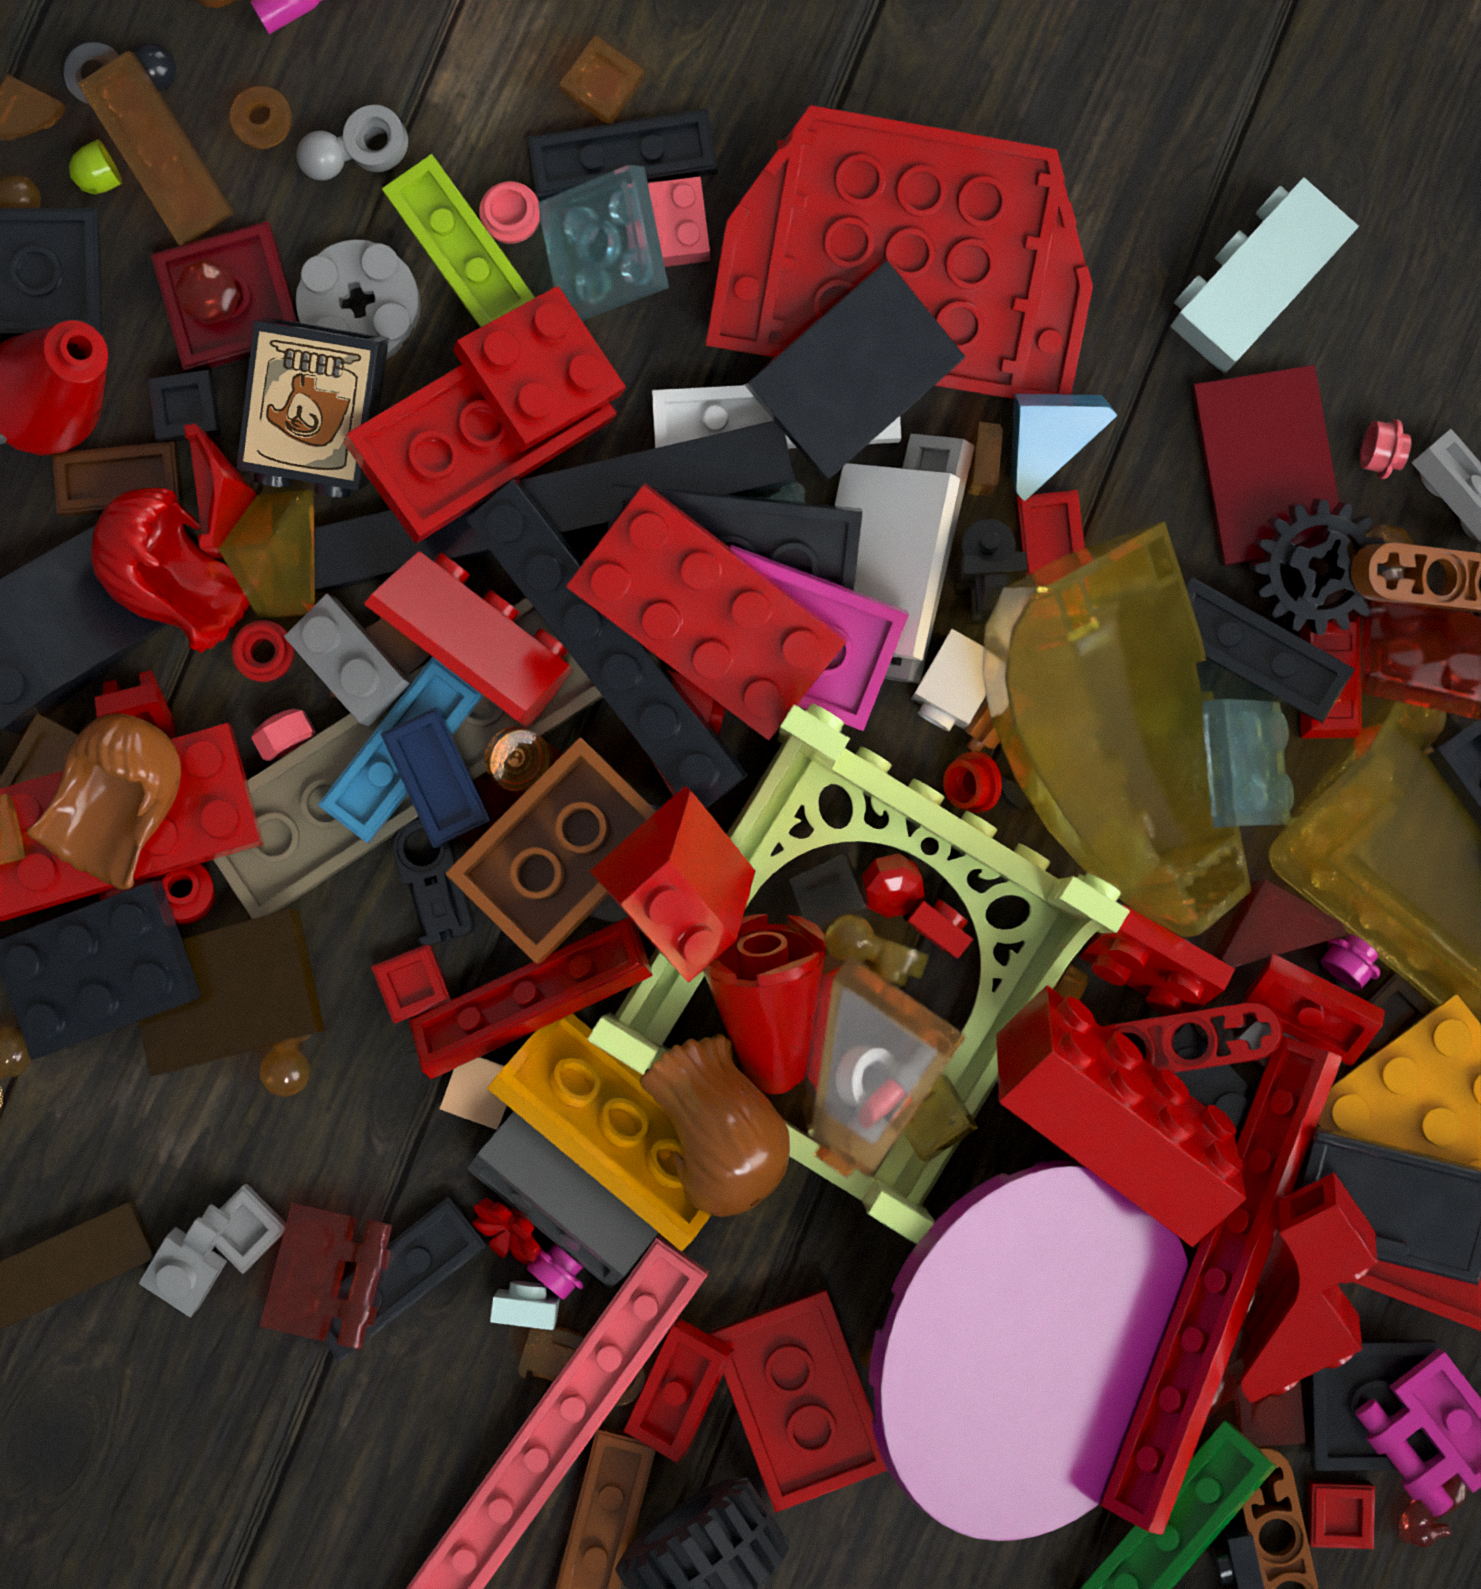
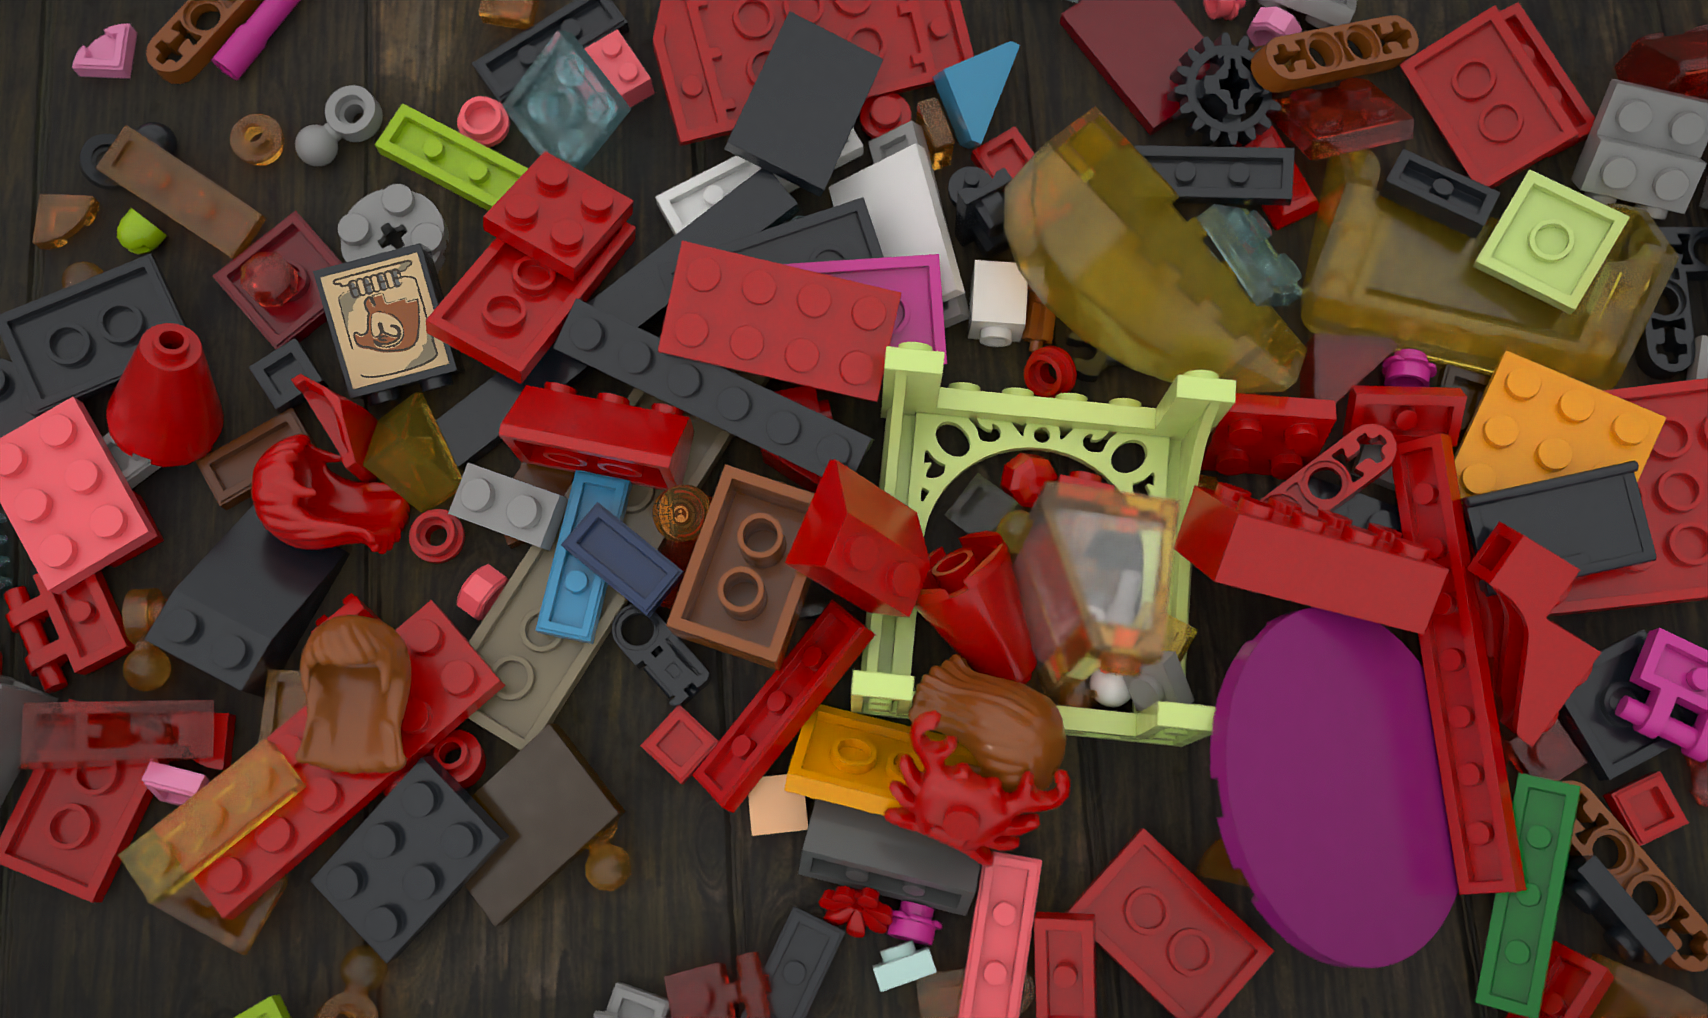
camera: 25 degrees left, 10 degrees down
none -> red plate [860,93,911,139]
none -> red animal [884,710,1071,867]
none -> light grey plate [1117,650,1194,711]
none -> bright pink tile [1247,7,1302,49]

